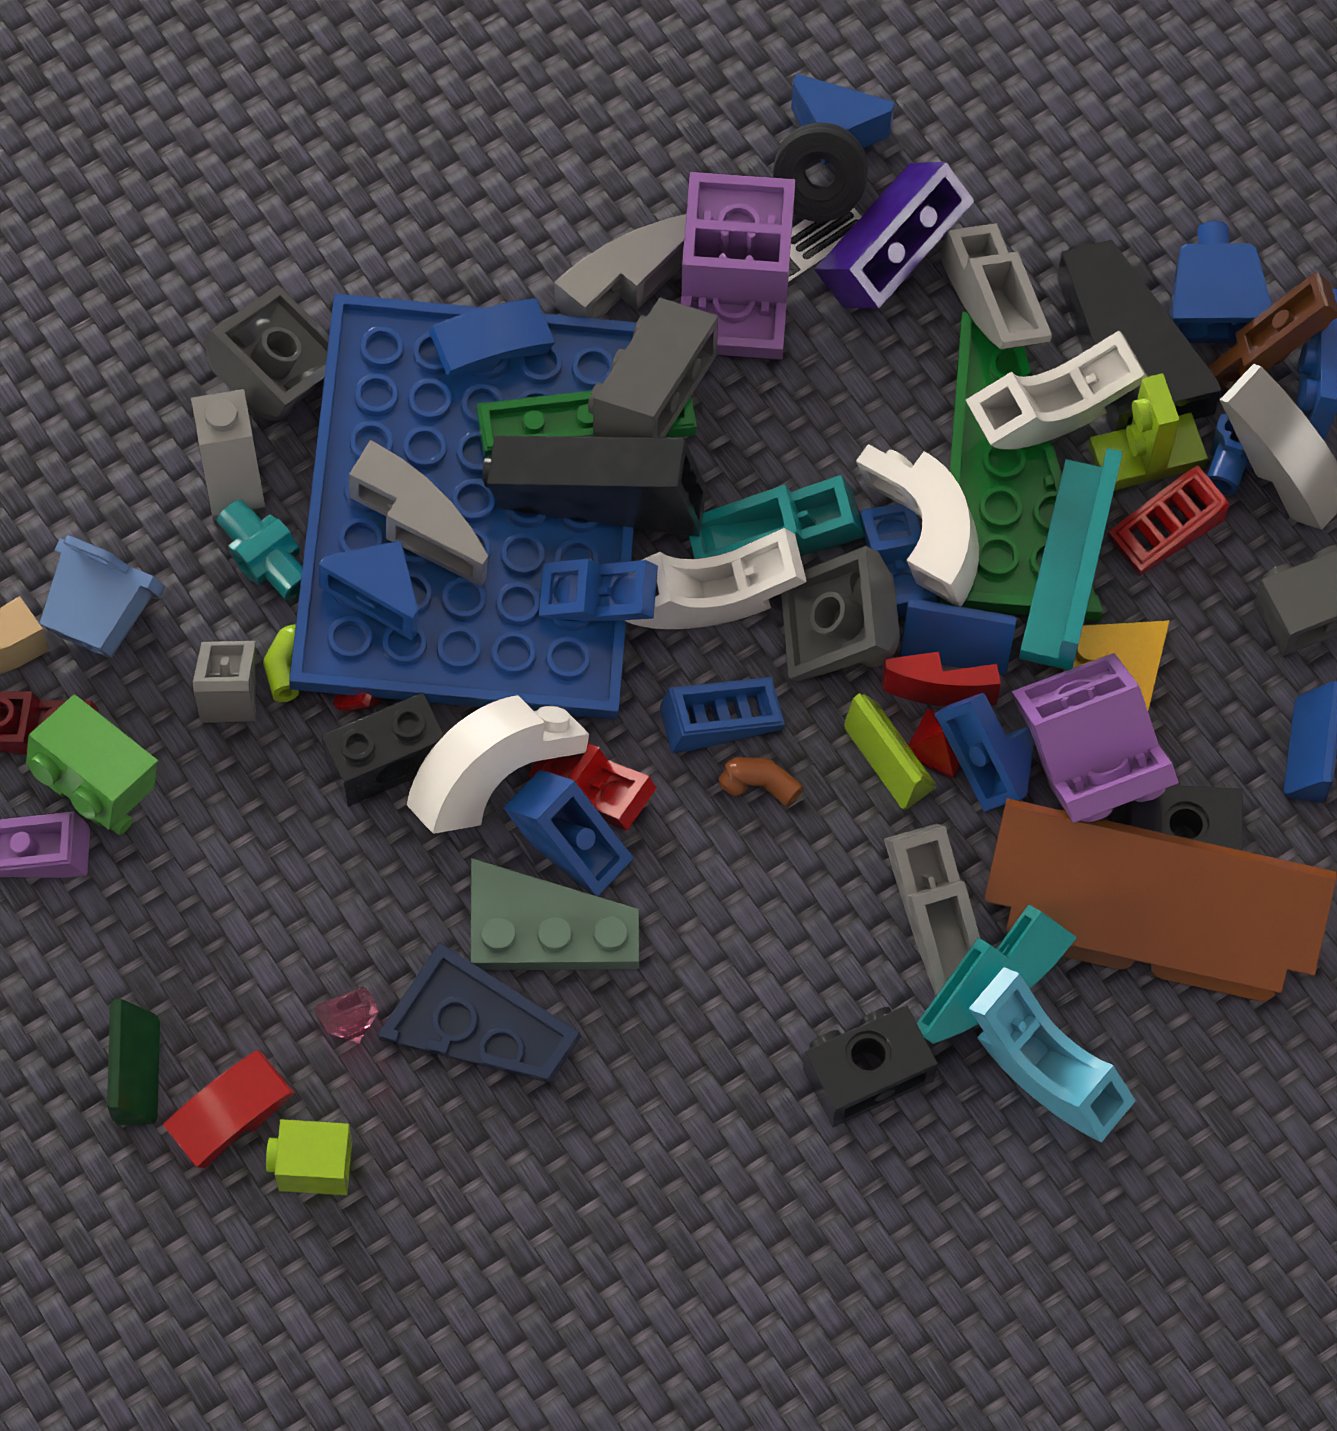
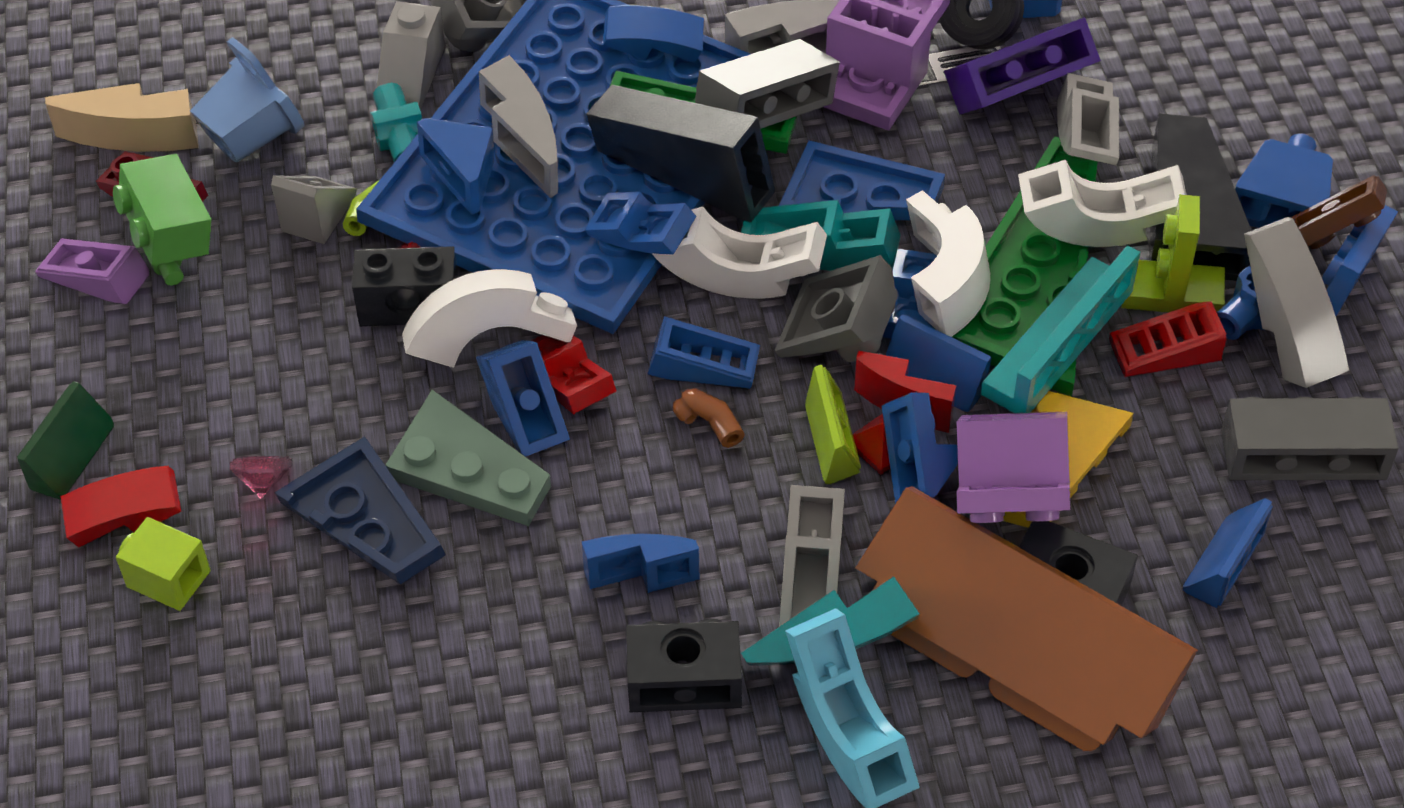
camera: 25 degrees right, 15 degrees down
none -> blue slope [582,534,700,593]
none -> blue wing [779,140,945,220]

